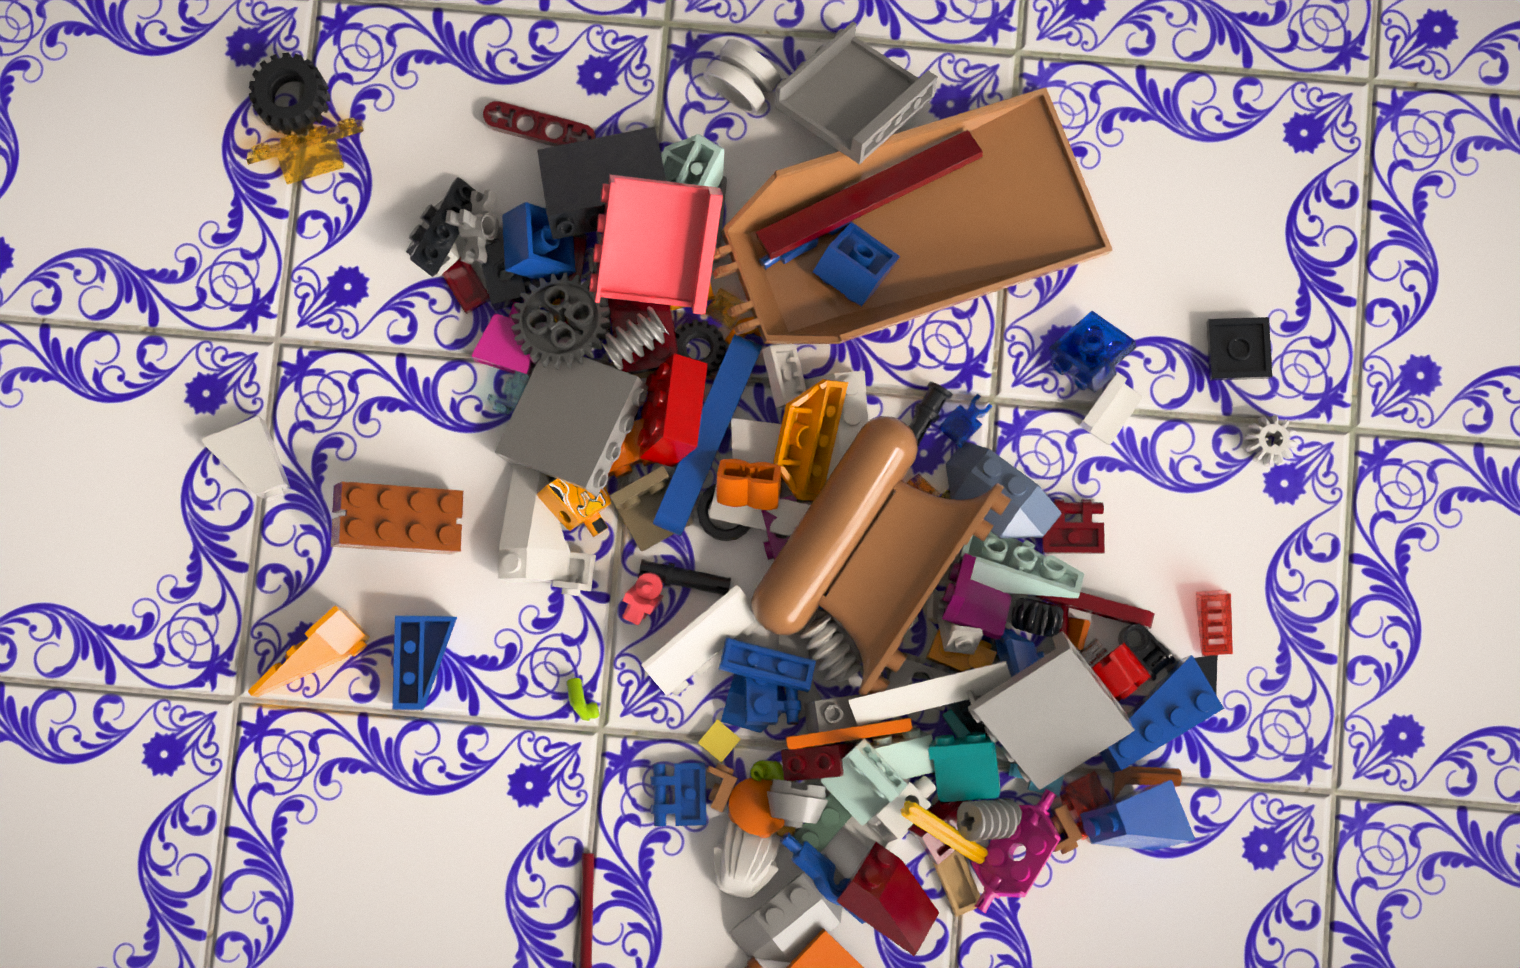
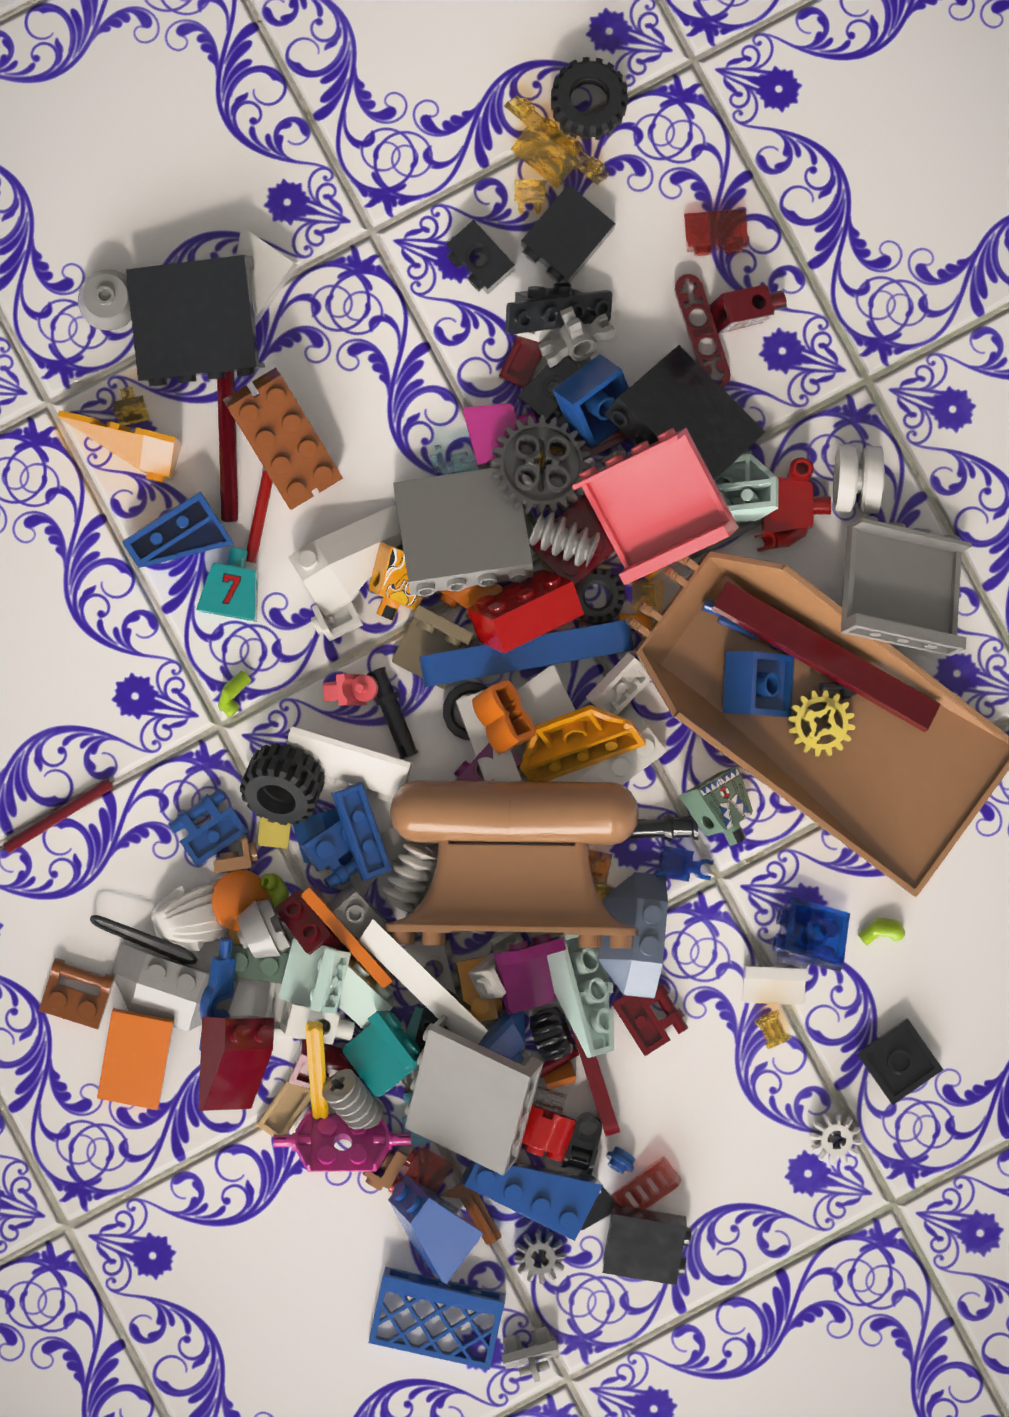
camera: 60 degrees right, 5 degrees up
none -> light grey cone [78,270,131,331]
none -> black piece [90,915,198,965]
none -> clear yellow tile [113,386,150,426]
none -> black panel [126,255,265,387]
none -> teal torso [196,548,258,622]
none -> dark red axle [217,371,238,523]
none -> black tyre [240,743,325,825]
none -> red bar [246,471,273,563]
none -> blue fence [368,1267,506,1370]
none -> black brick [446,220,515,294]
none -> light grey hips [501,1327,560,1383]
none -> clear yellow tile [514,180,545,214]
none -> light grey gear [514,1230,567,1284]
none -> black brick [521,184,616,283]
none -> black brick [602,1204,692,1285]
none -> blue plate [605,1146,636,1174]
none -> sand green torso [679,766,753,846]
none -> clear red bracket [684,209,749,256]
none -> dark red torso [709,285,787,334]
none -> clear yellow bush [753,1009,791,1049]
none -> red torso [754,457,831,552]
none -> light yellow gear [787,690,855,757]
none -> black hand [819,682,857,700]
none -> lime arm [857,918,906,946]

